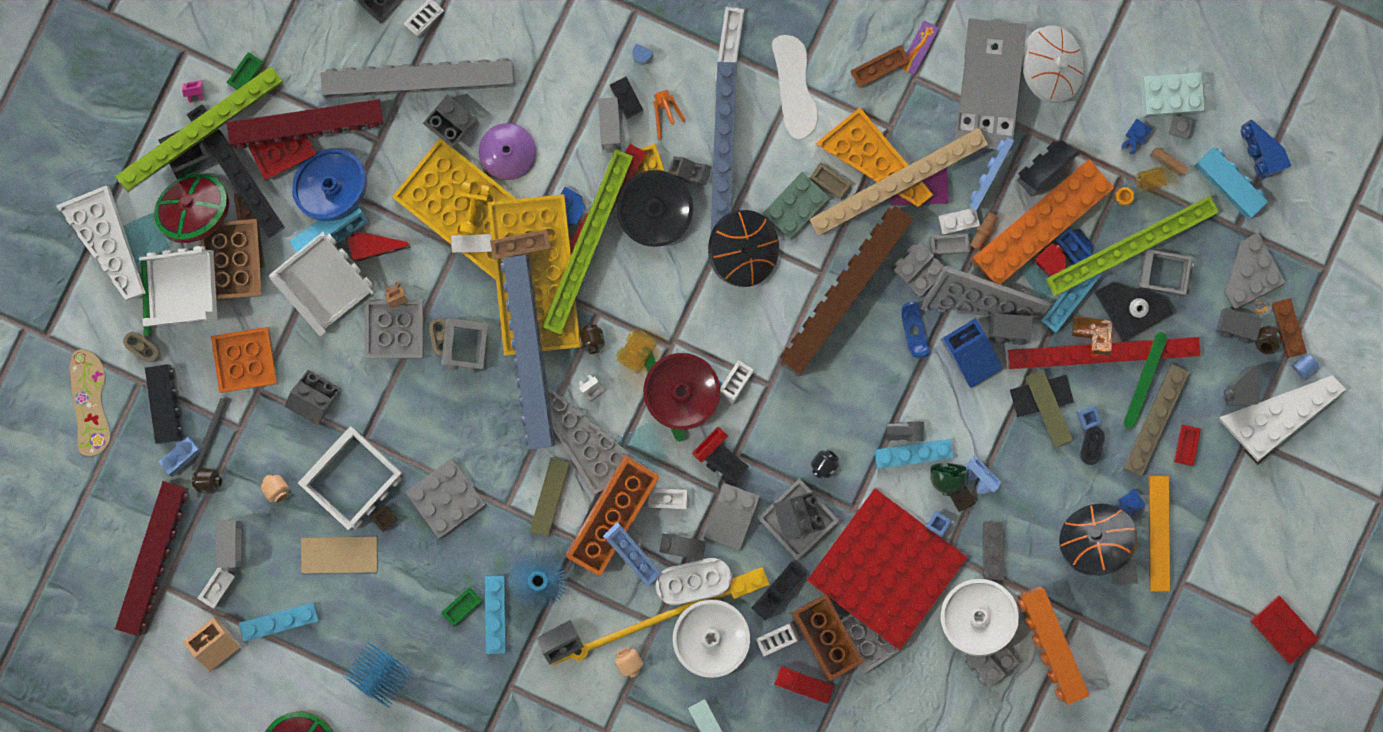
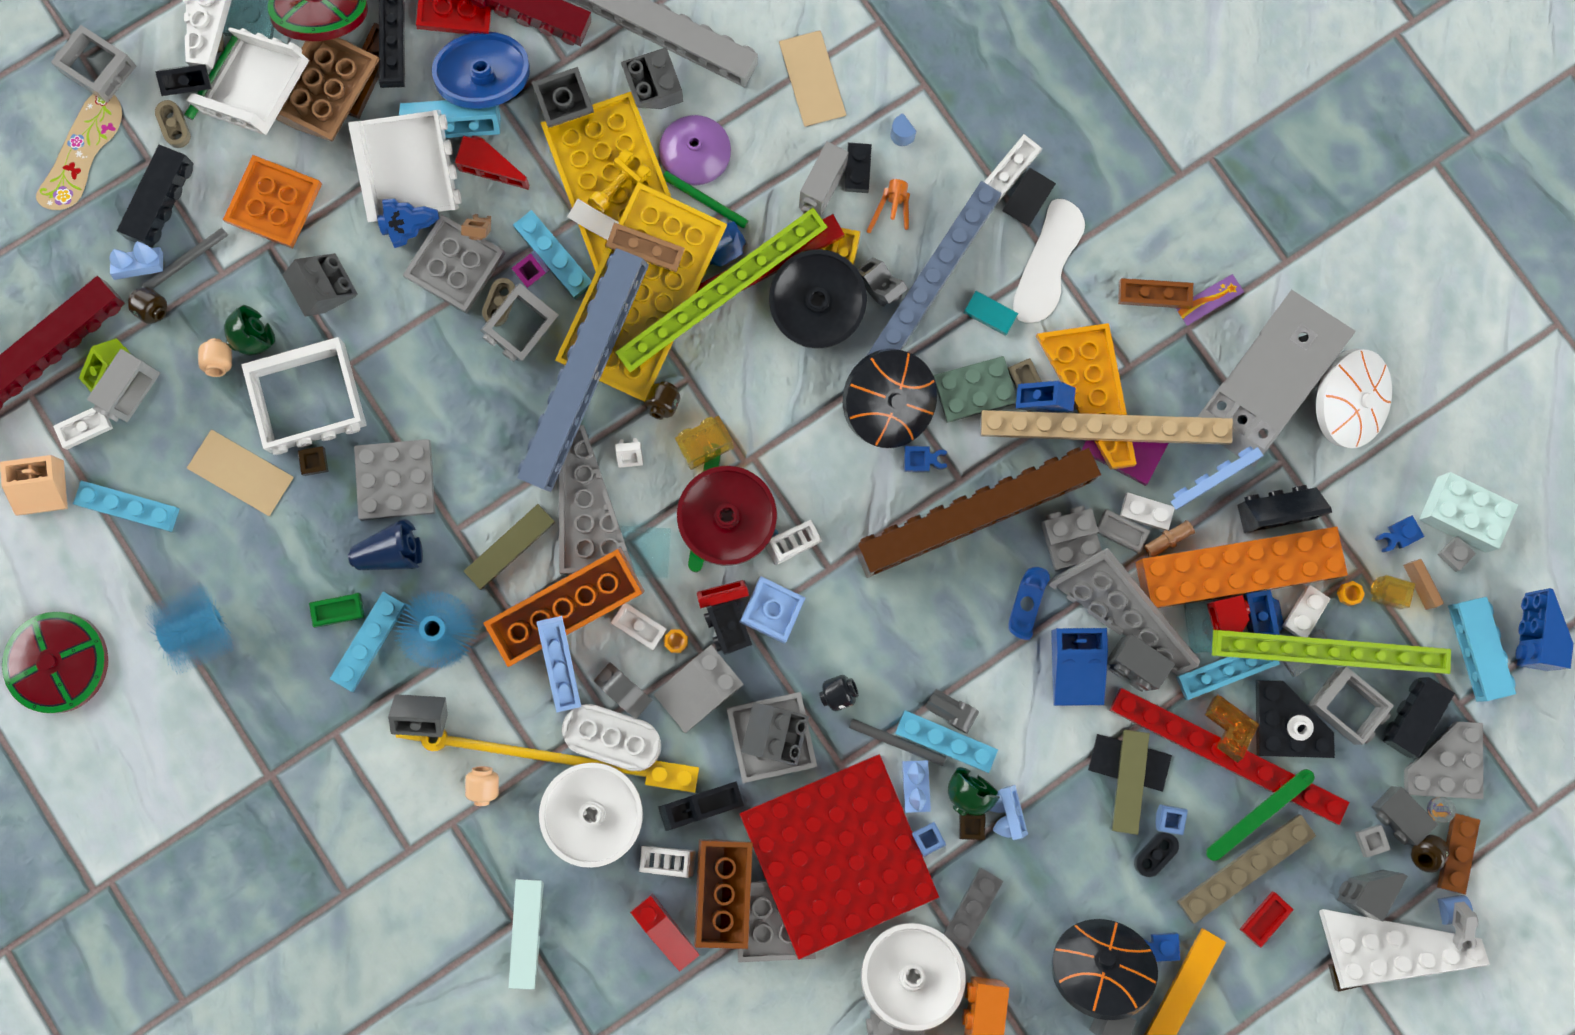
camera: 25 degrees right, 5 degrees down
none -> light grey window [51,25,136,103]
none -> lime slope [79,338,130,392]
none -> black slope [155,64,212,96]
none -> dark green cylinder [224,305,275,356]
none -> dark blue cone [348,519,423,570]
none -> blue rock [378,198,440,248]
none -> magenta brick [512,251,550,288]
none -> medium azure plate [513,210,592,299]
none -> dark grey slope [532,67,594,128]
none -> green bar [663,171,749,229]
none -> light orange tile [664,629,688,653]
none -> light blue tile [740,576,805,644]
none -> tan sticker [779,30,846,127]
none -> dark grey bar [849,719,946,766]
none -> light blue tile [902,760,931,813]
none -> blue plate [904,446,947,472]
none -> teal tile [964,291,1018,336]
none -> black piece [1002,167,1056,227]
none -> blue slope [1016,381,1076,413]
none -> white plate [1282,585,1330,637]
none -> light grey plate [1355,825,1391,858]
none -> black brick [1383,677,1455,758]
none -> light grey plate [1452,902,1478,950]

